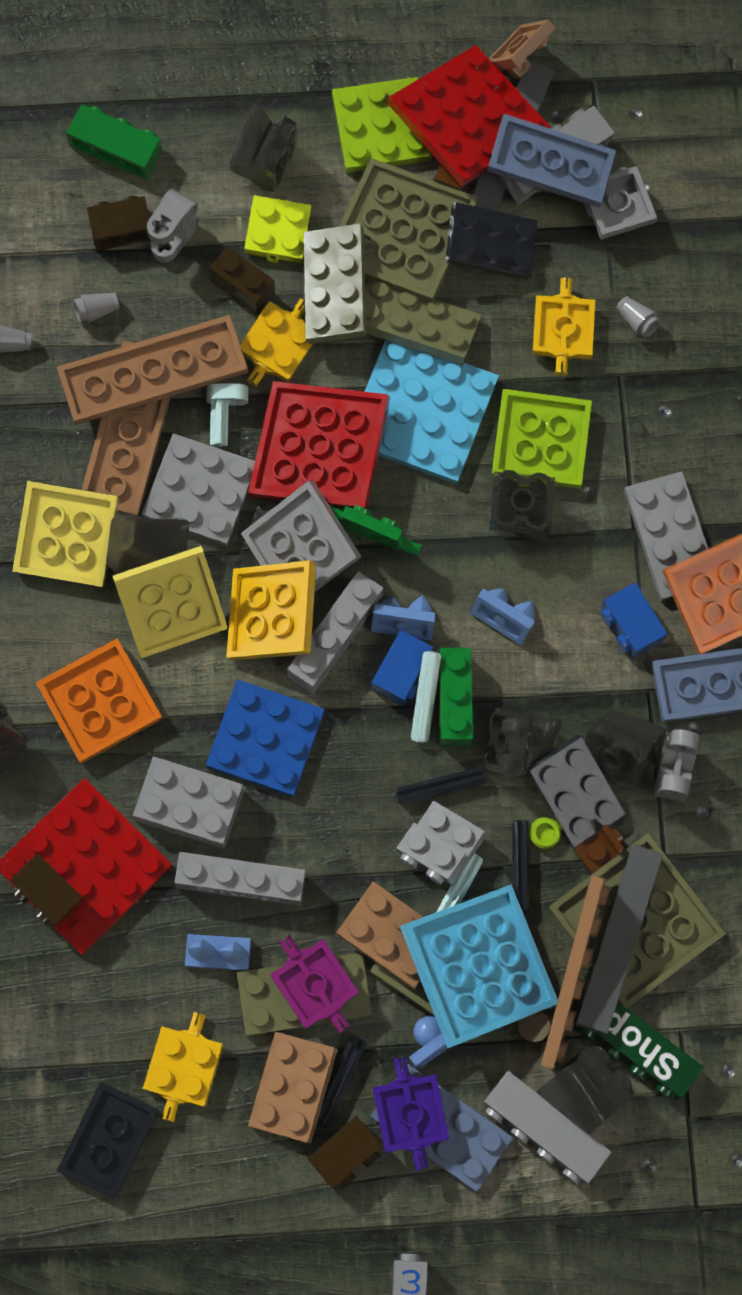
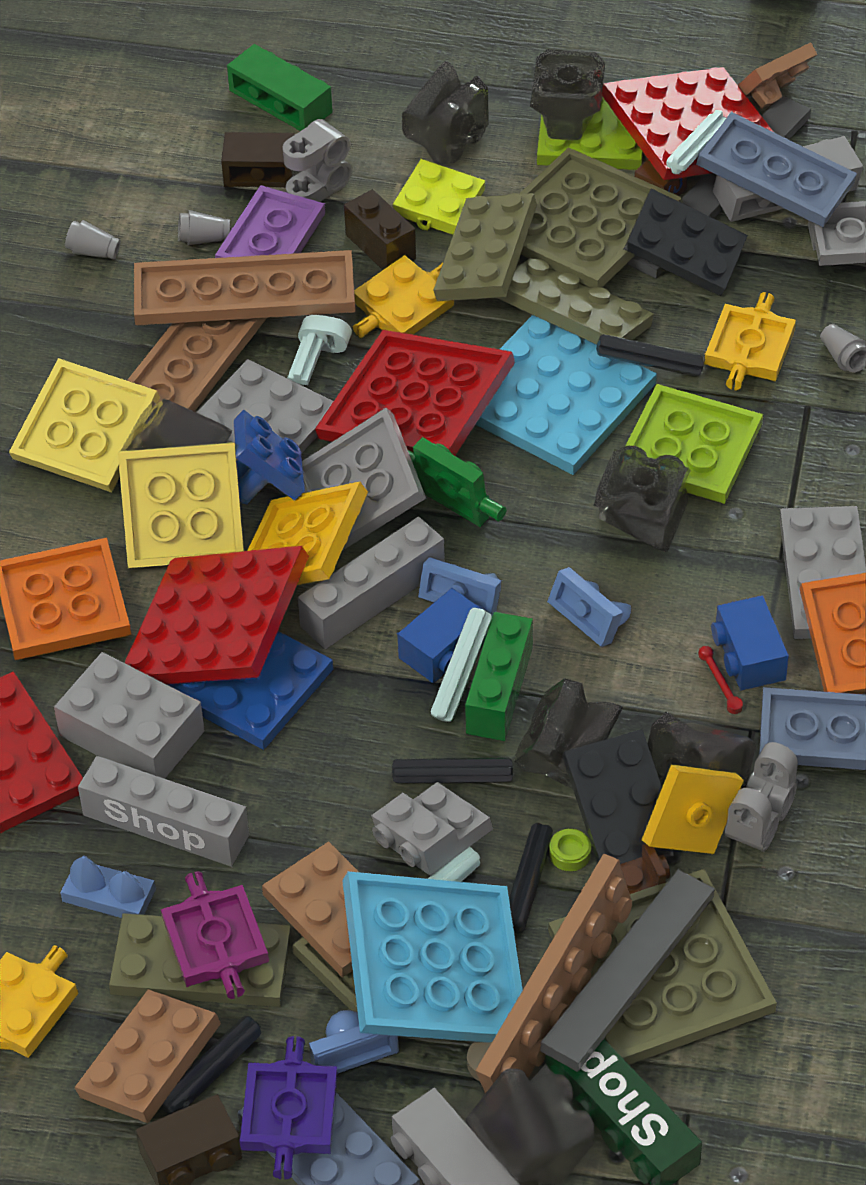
camera: 20 degrees right, 25 degrees down
none -> red plate [125,546,309,684]
none -> medium lavender plate [215,185,325,258]
none -> blue plate [234,410,305,505]
none -> clear smoke piece [530,49,605,140]
none -> black axle [596,334,704,377]
none -> yellow plate [642,765,744,854]
none -> light aqua axle [666,110,726,174]
none -> red hinge [698,646,743,714]

